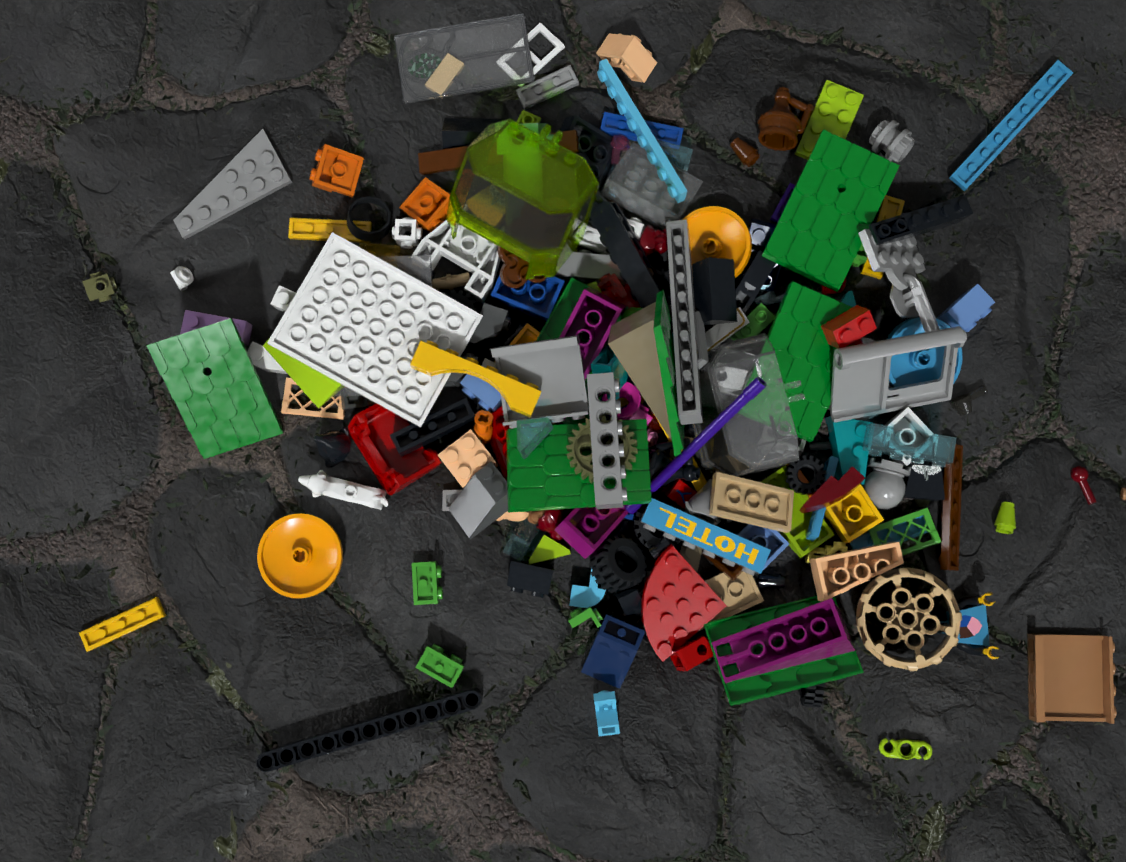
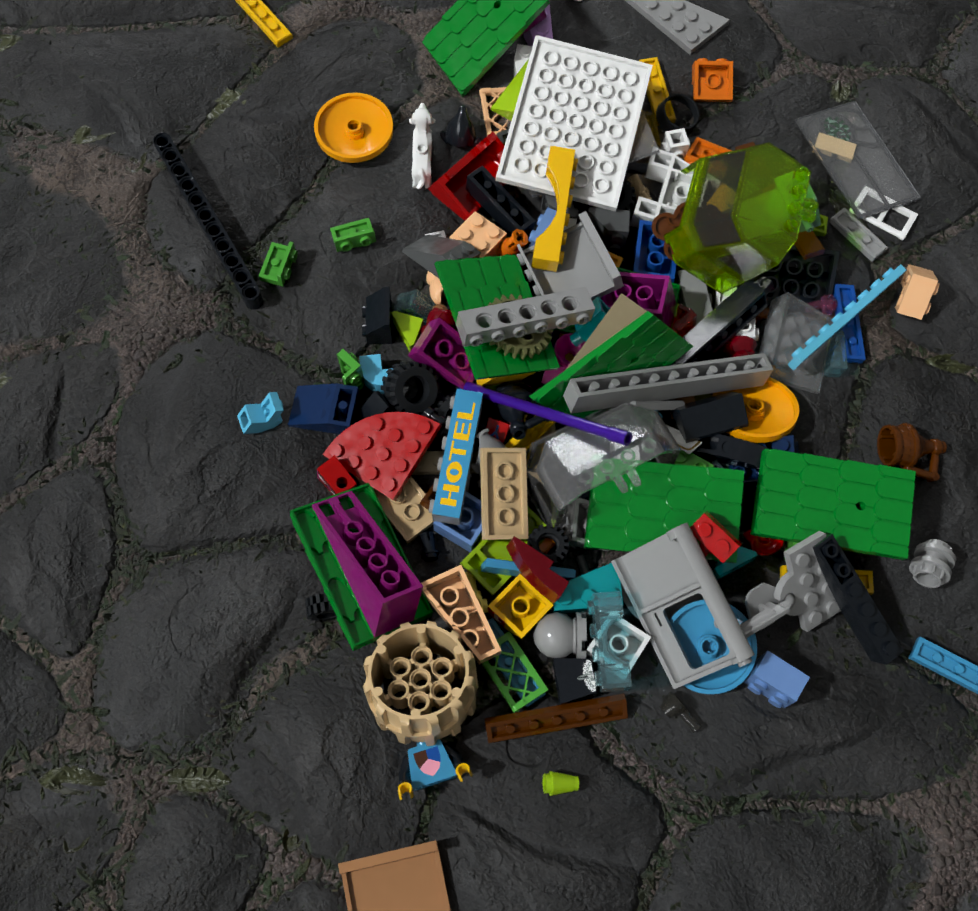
camera: 70 degrees right, 15 degrees down
clear light blue slope [517,418,554,460] -> none
reddish brown cone [730,137,760,167] -> none
lime plate [795,80,864,160] -> none
lime piece [879,738,933,760] -> none
dark red bar [1071,466,1097,505] -> none

